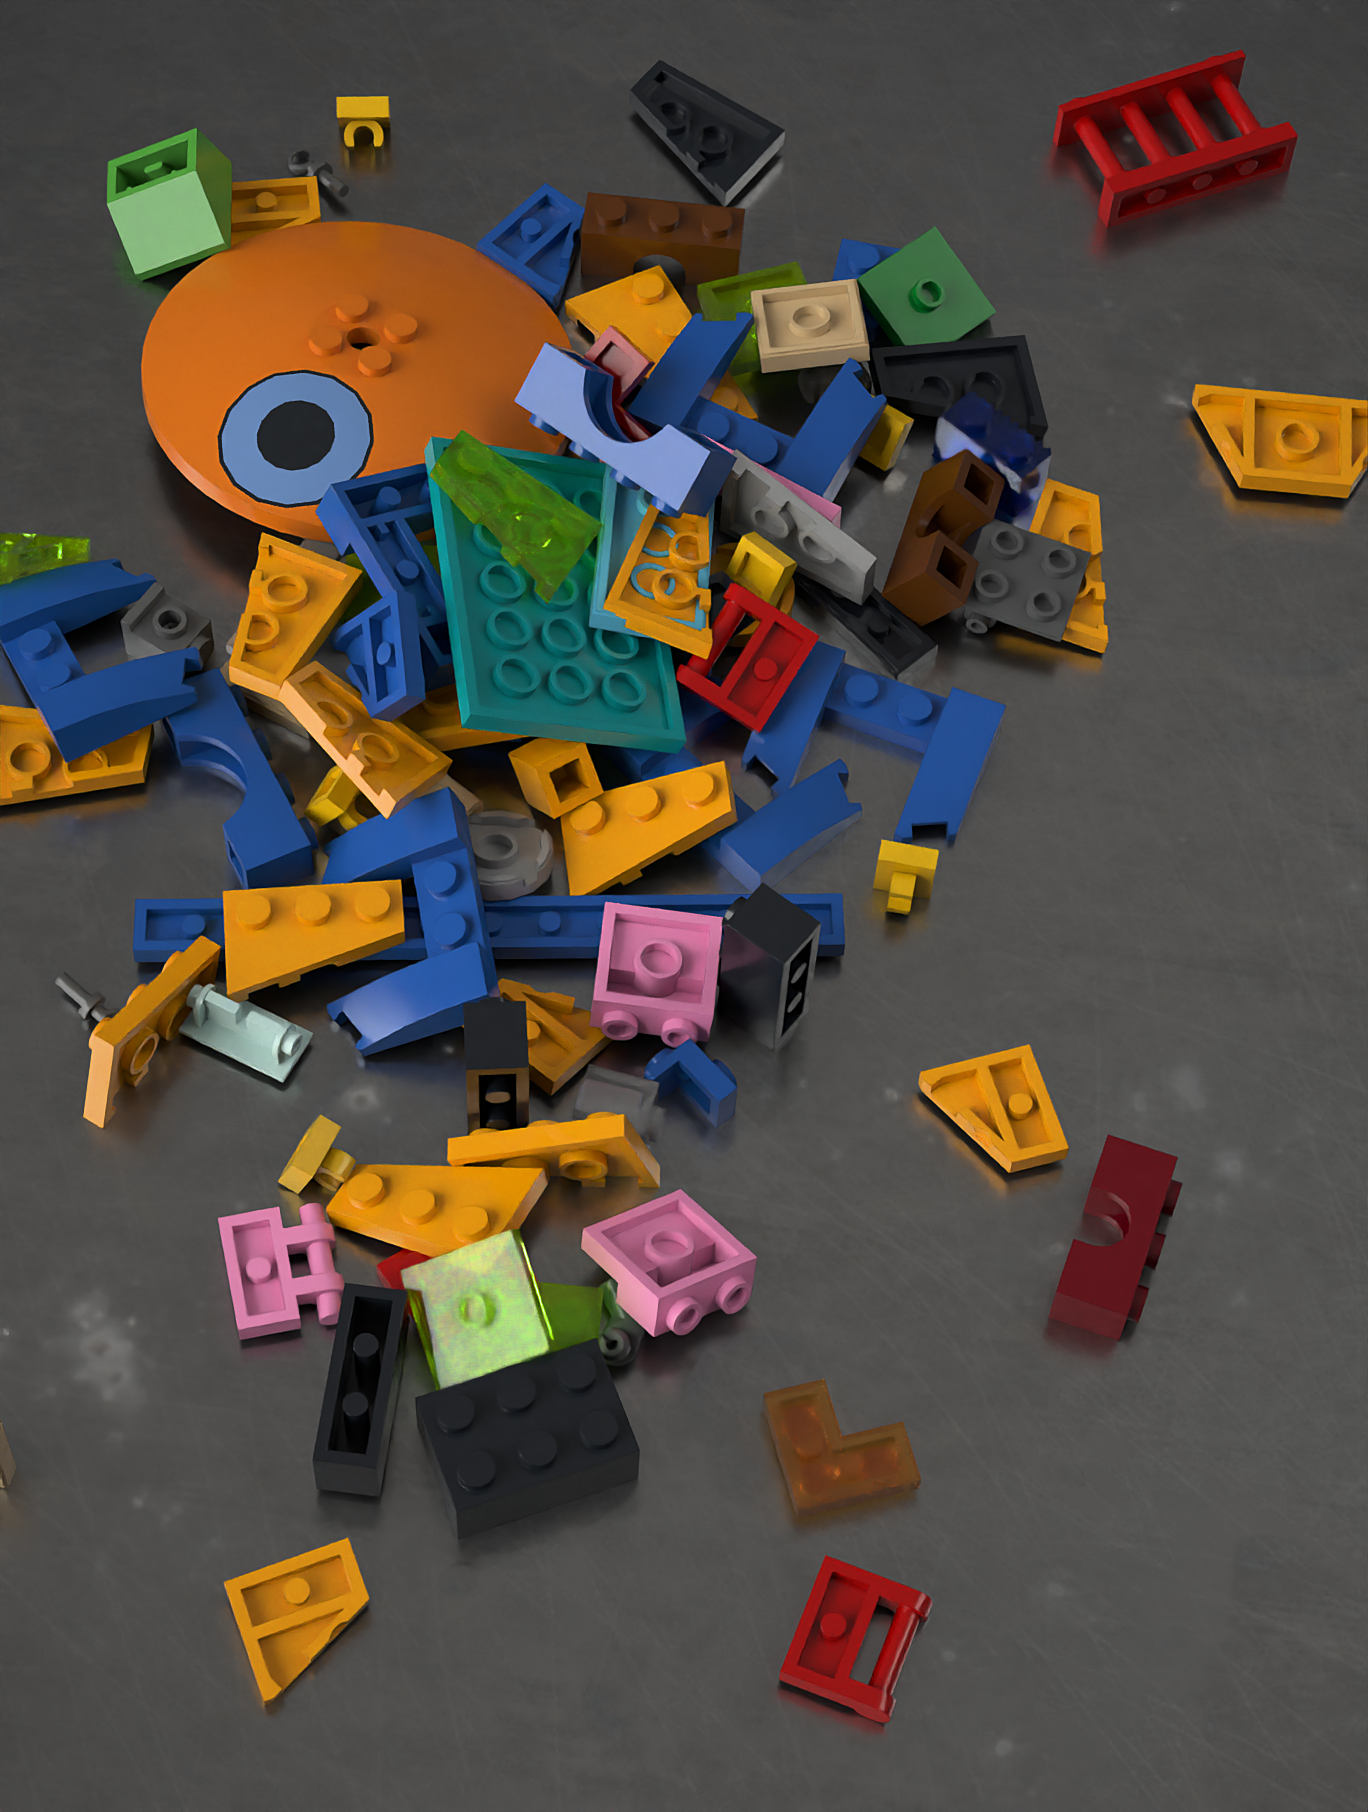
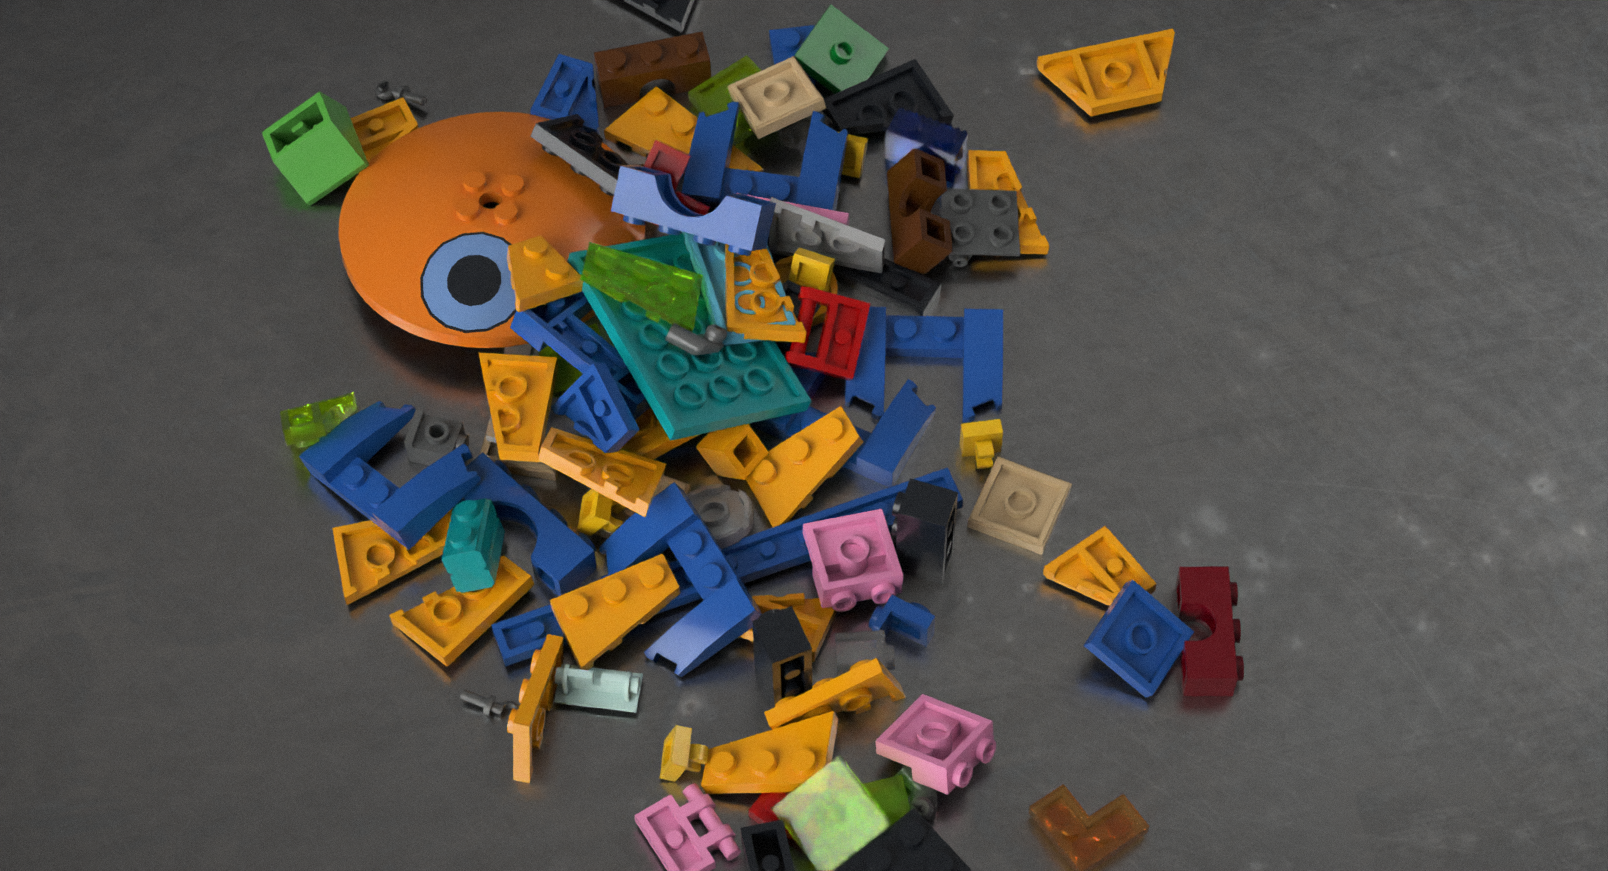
camera: 15 degrees left, 0 degrees up
yellow tile [336,96,390,150] -> none
none -> light orange wing [389,555,535,667]
none -> teal brick [442,498,505,593]
none -> light orange wing [507,235,584,312]
none -> black wing [530,114,629,196]
none -> dark grey arm [665,323,727,355]
none -> tan tile [967,456,1072,555]
none -> blue plate [1083,580,1194,698]

